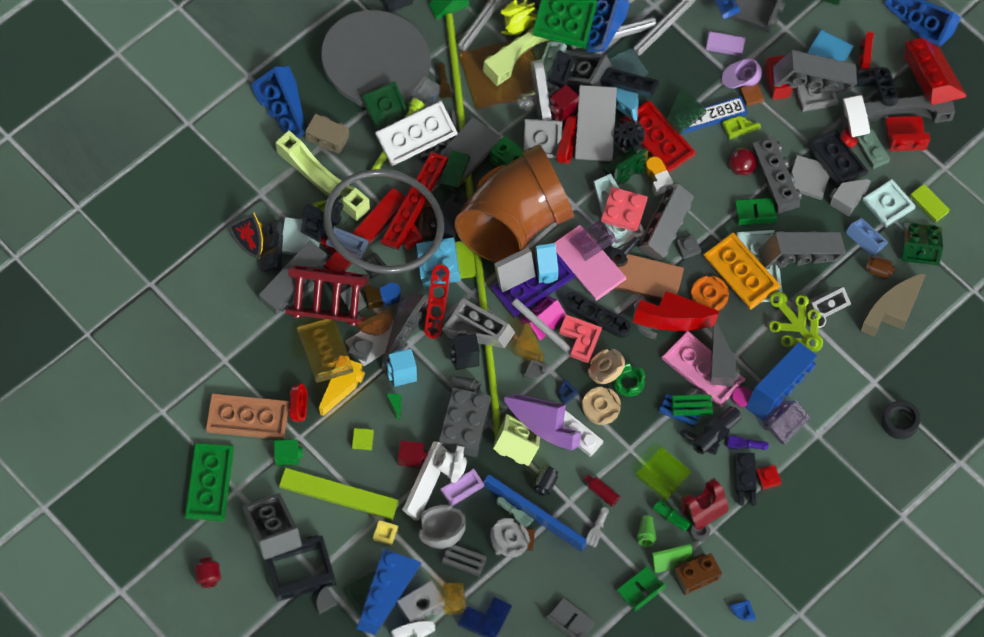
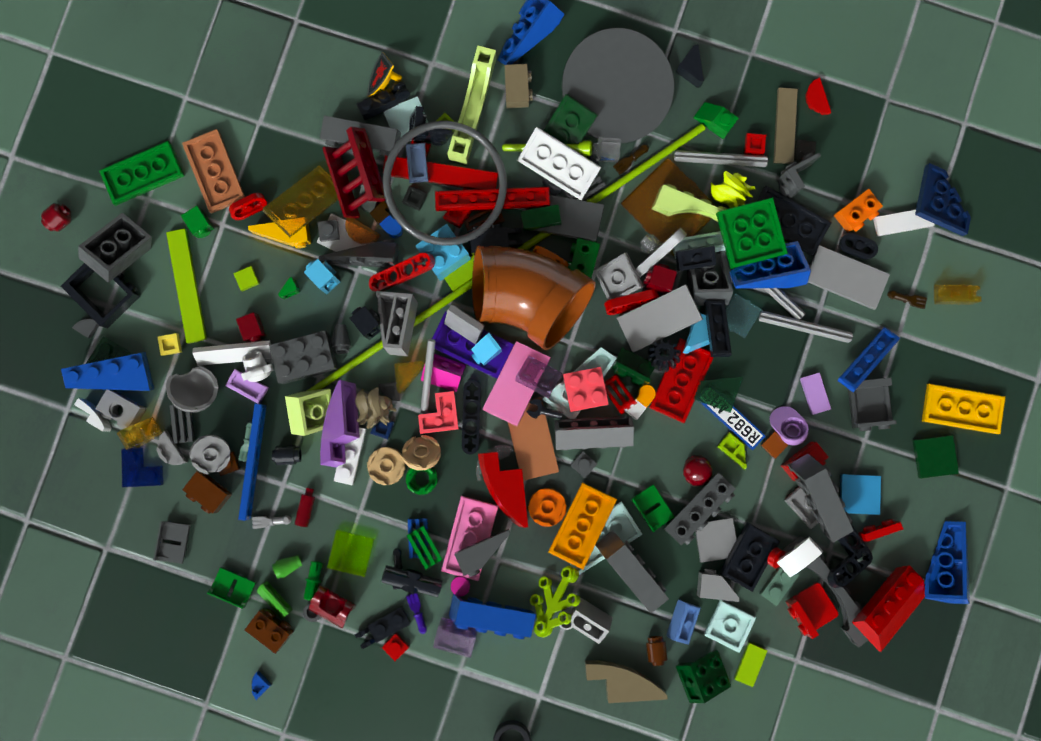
camera: 65 degrees right, 20 degrees up
none -> light grey tile [157,430,188,465]
none -> reddish brown brick [182,471,232,514]
none -> dark tan hair [355,387,397,429]
none -> red tile [604,374,637,414]

